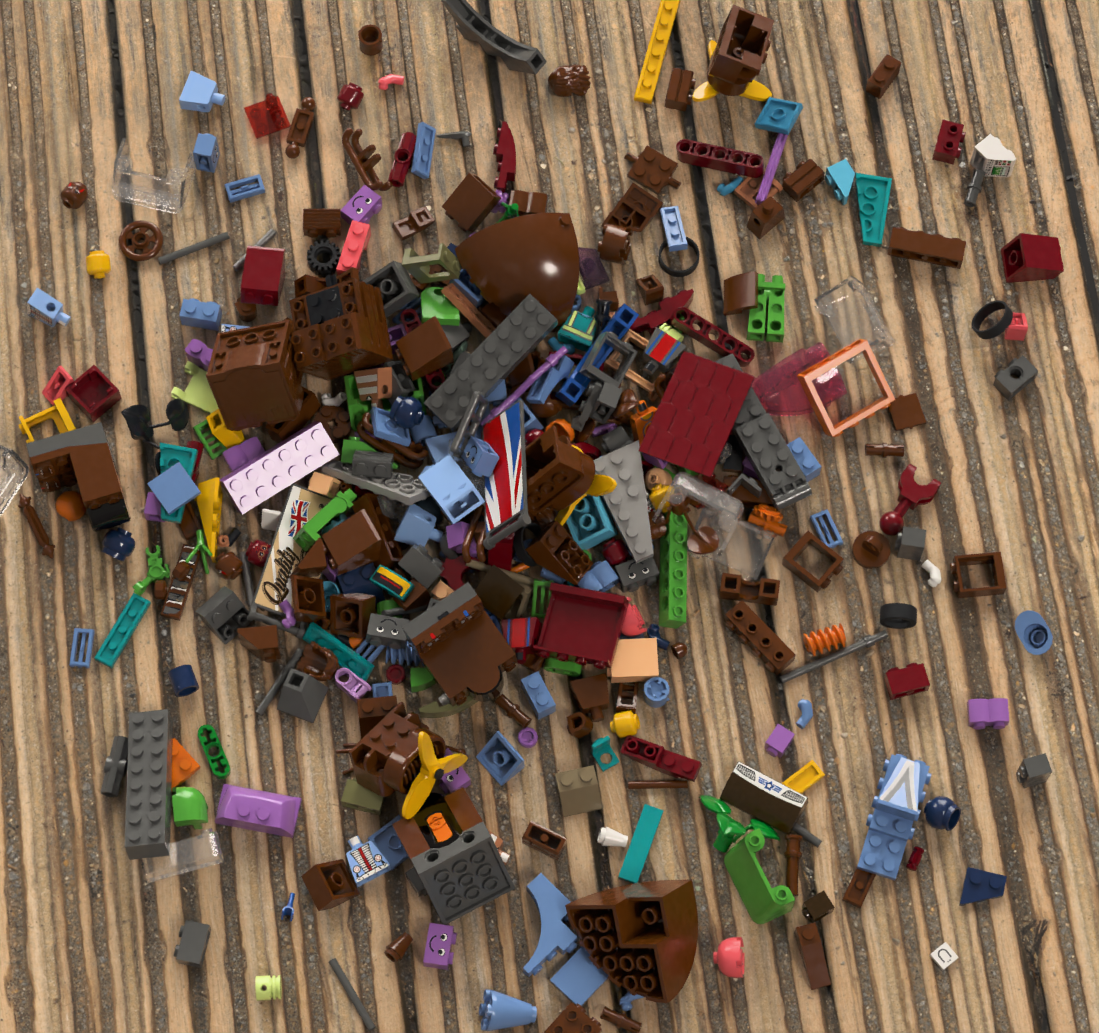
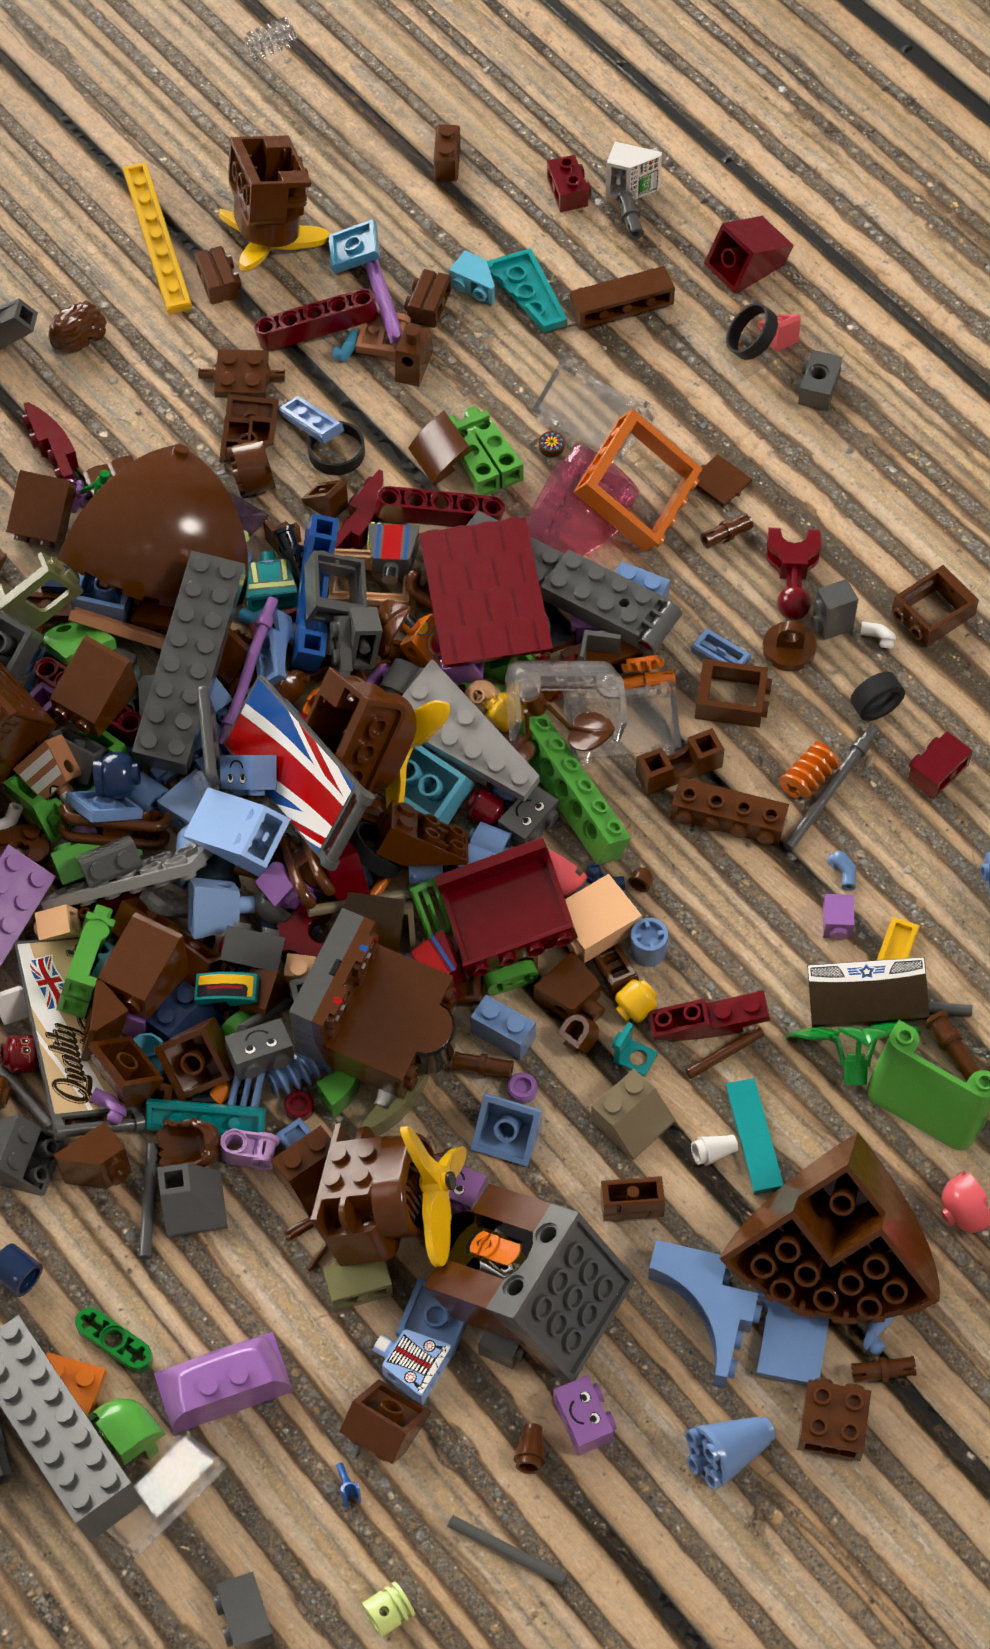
camera: 30 degrees left, 10 degrees down
none -> tile [539,431,565,457]

